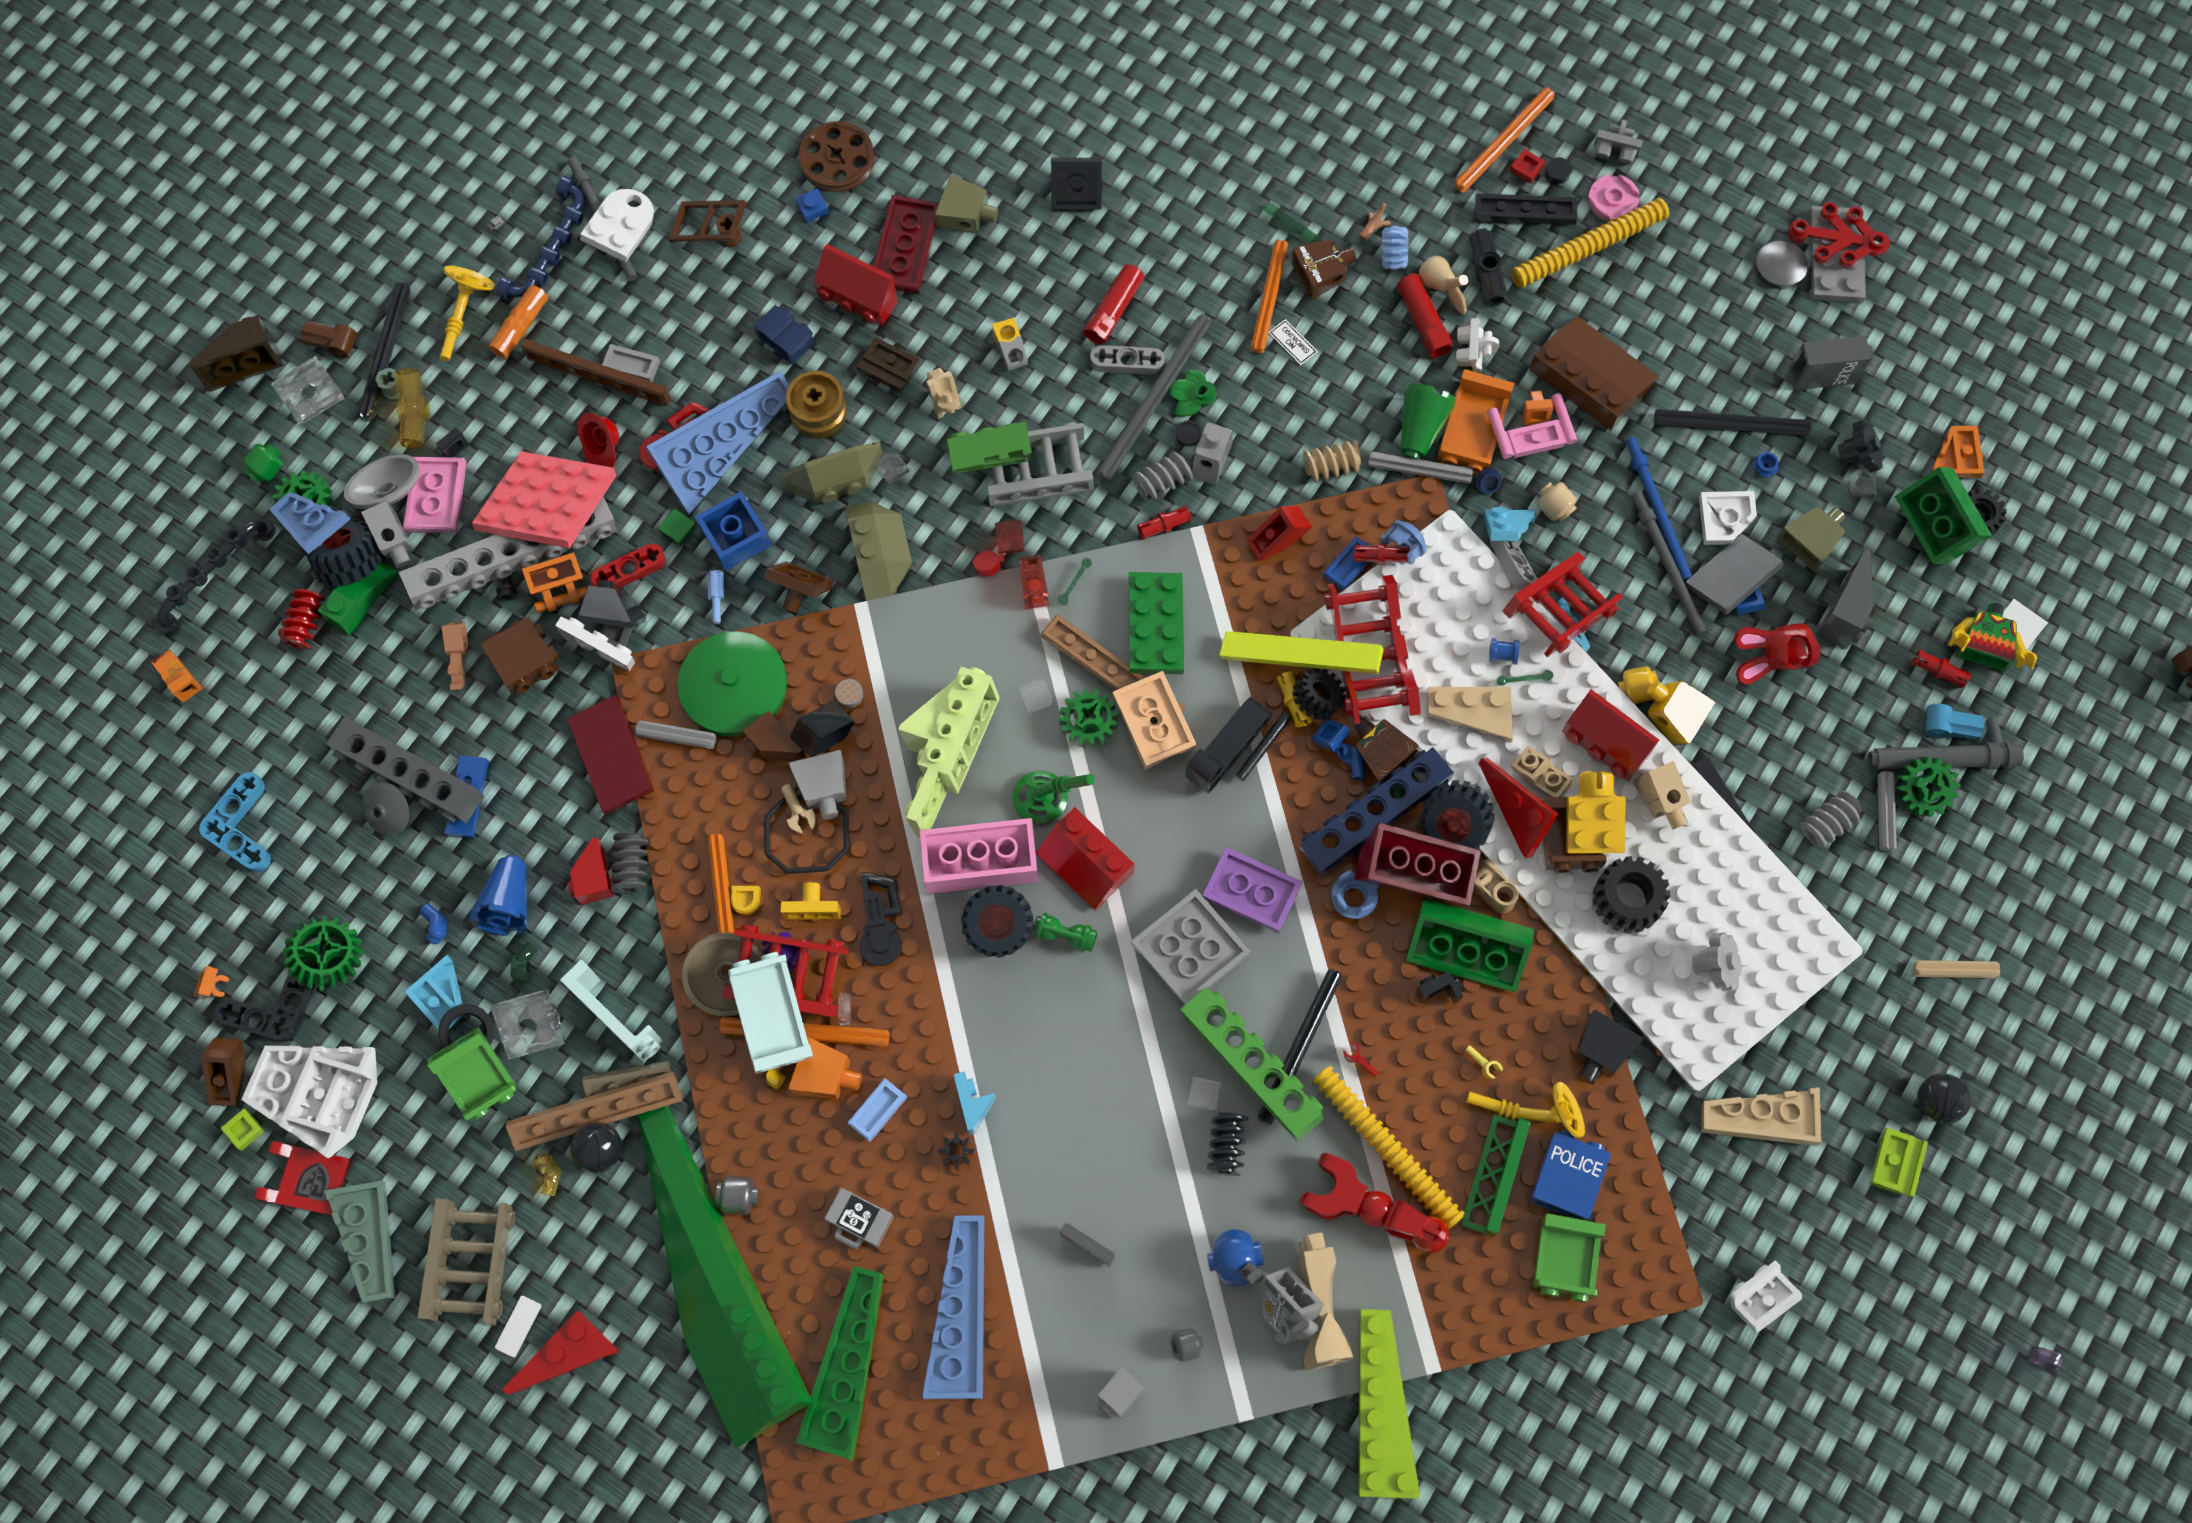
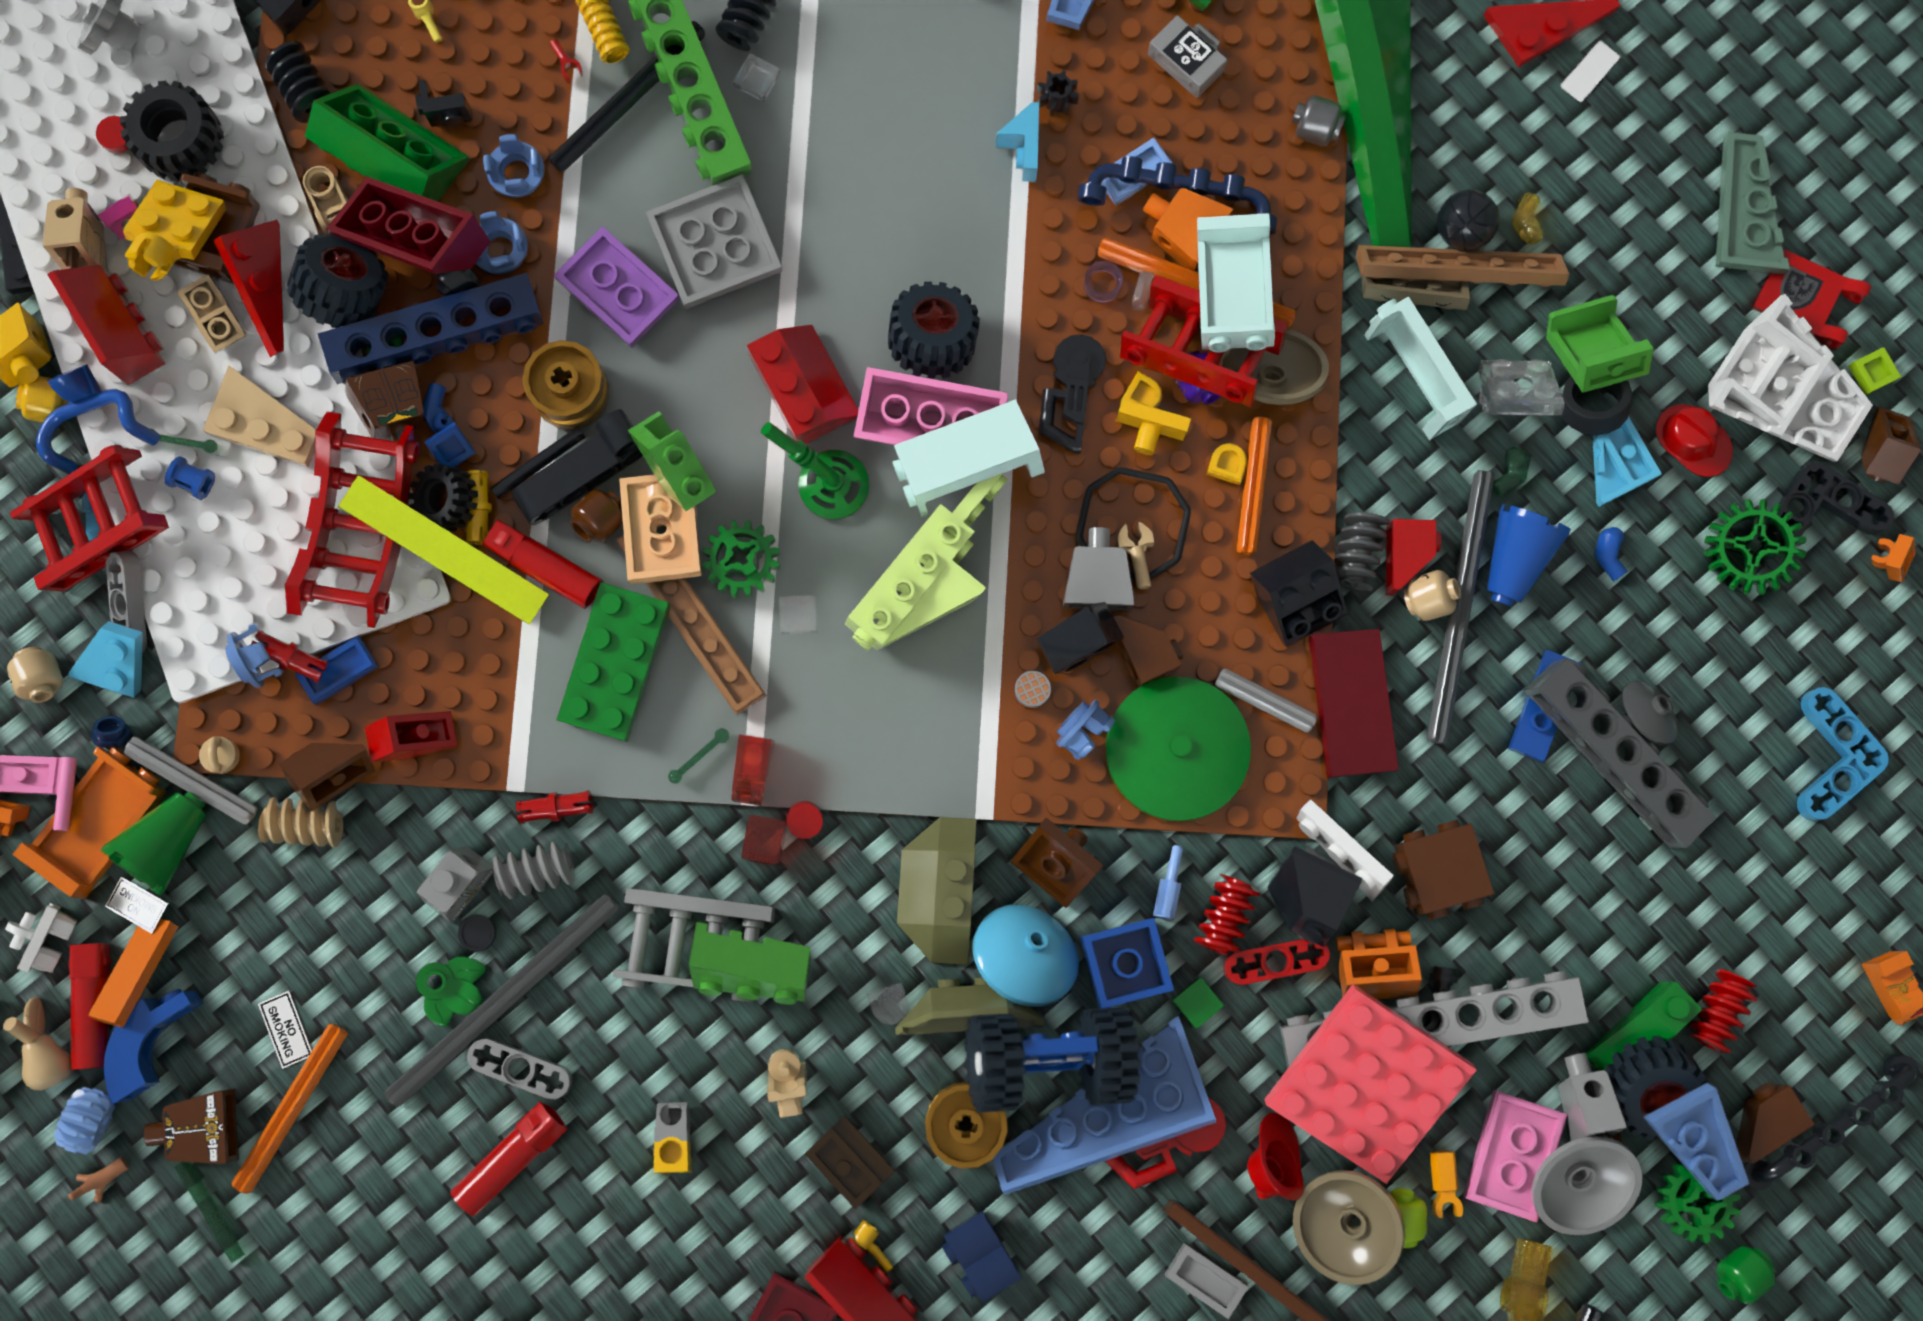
camera: 170 degrees left, 10 degrees up
dark tan fence [418,1199,515,1326] -> none
black tile [436,427,469,458] -> none
nougat piece [442,621,469,690] -> none
green piece [1033,912,1098,953] -> none
none -> blue piece [36,364,160,475]
none -> orange tile [88,919,178,1028]
none -> red piece [95,116,129,154]
none -> dark pink tile [98,193,139,240]
none -> blue arch [104,989,204,1104]
none -> white sticker [105,877,168,934]
none -> tan tile [199,736,240,774]
none -> black piece [265,41,331,123]
none -> reddish brown slope [279,743,375,811]
none -> red piece [482,519,603,609]
none -> medium blue piece [483,134,545,198]
none -> pearl gold wheel [522,340,610,430]
none -> reddish brown head [570,490,623,543]
none -> bright green panel [628,411,716,511]
none -> yellow hand [854,1220,893,1272]
none -> light aqua panel [892,399,1045,517]
none -> black plate [965,1007,1141,1113]
none -> medium azure dish [973,905,1079,1007]
none -> medium blue piece [1056,699,1115,760]
none -> dark blue bar [1077,156,1278,235]
none -> piece [1084,261,1123,302]
none -> yellow tile [1120,371,1162,408]
none -> red piece [1193,874,1261,956]
none -> black slope [1250,540,1348,647]
none -> dark tan dish [1293,1170,1405,1285]
none -> lime head [1390,1188,1427,1248]
none -> tan head [1404,570,1461,621]
none -> dark grey axle [1427,470,1495,744]
none -> light orange bar [1429,1150,1463,1218]
none -> red piece [1655,404,1733,477]
none -> reddish brown slope [1736,1082,1815,1164]

